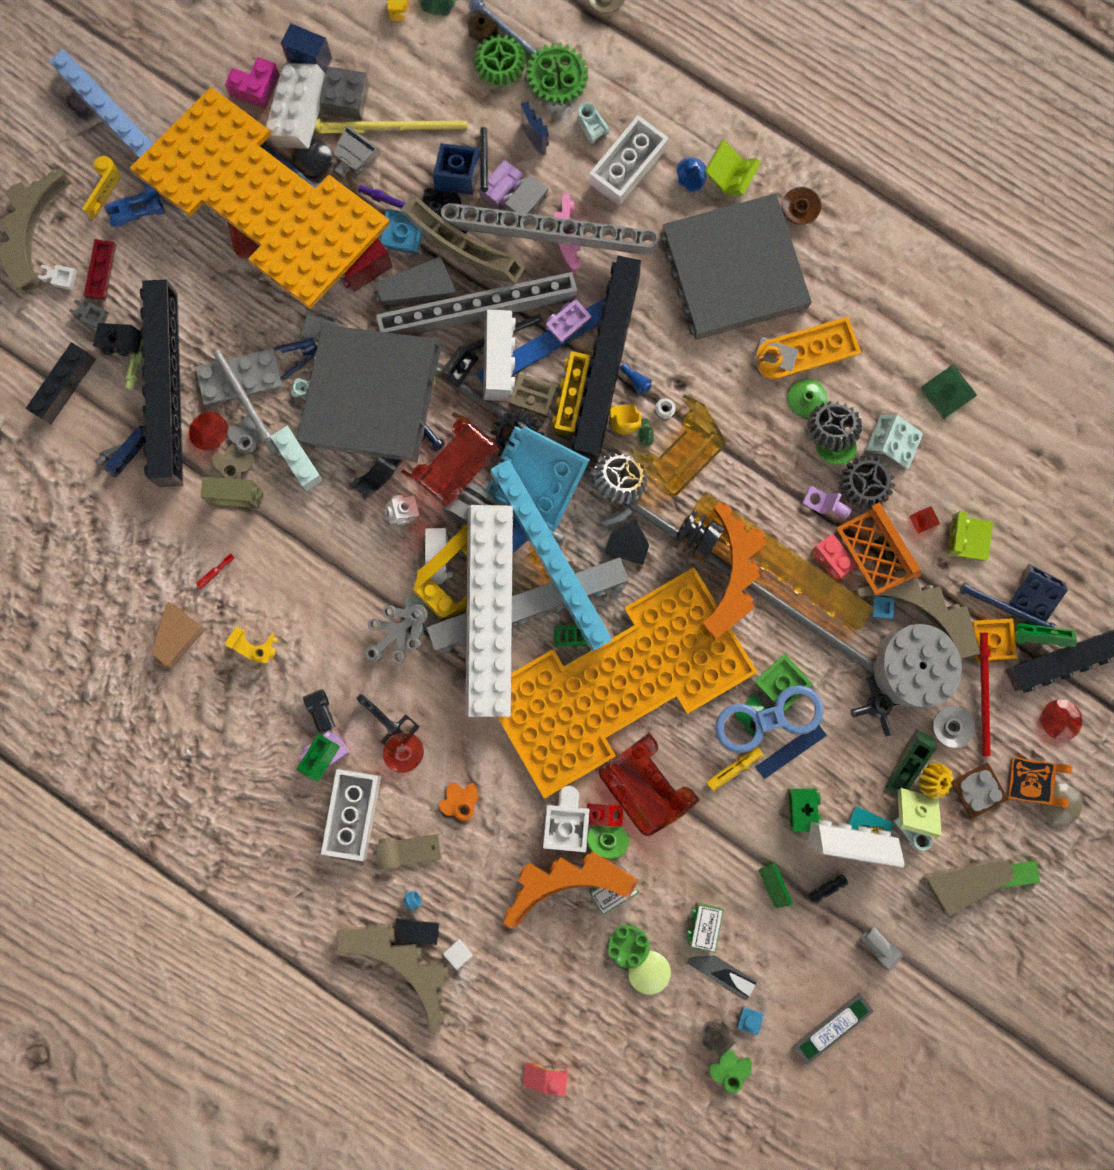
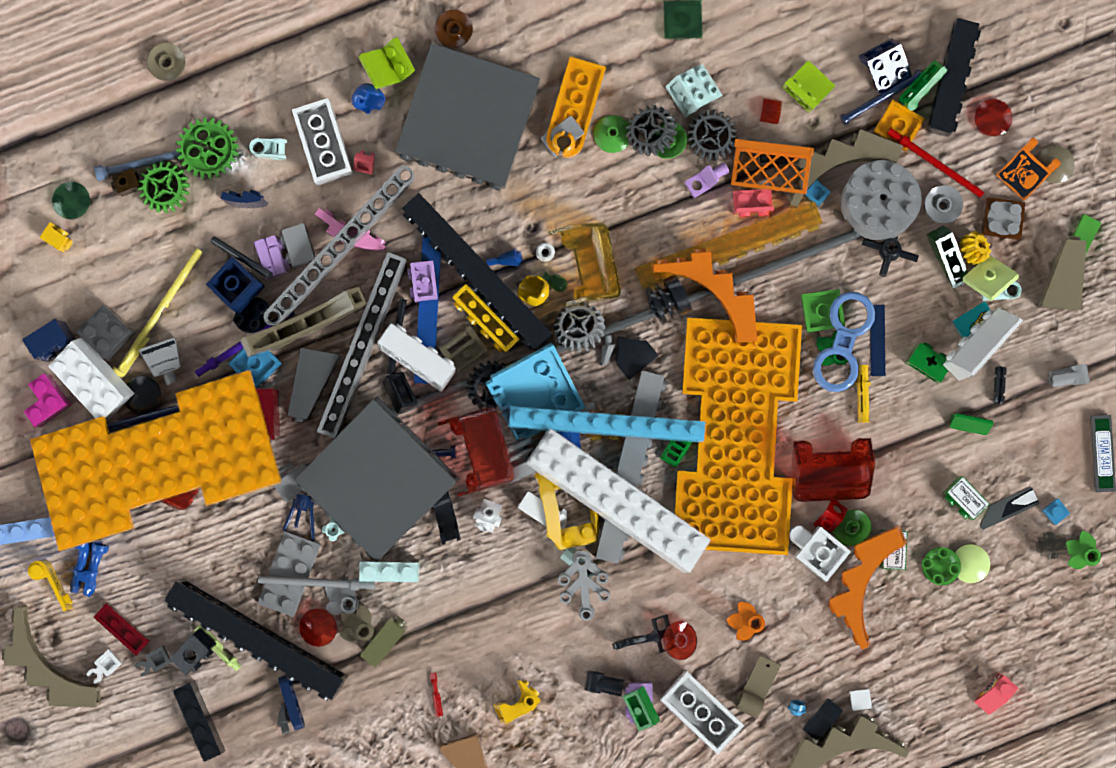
camera: 50 degrees left, 5 degrees up
none -> coral tile [354,150,375,175]

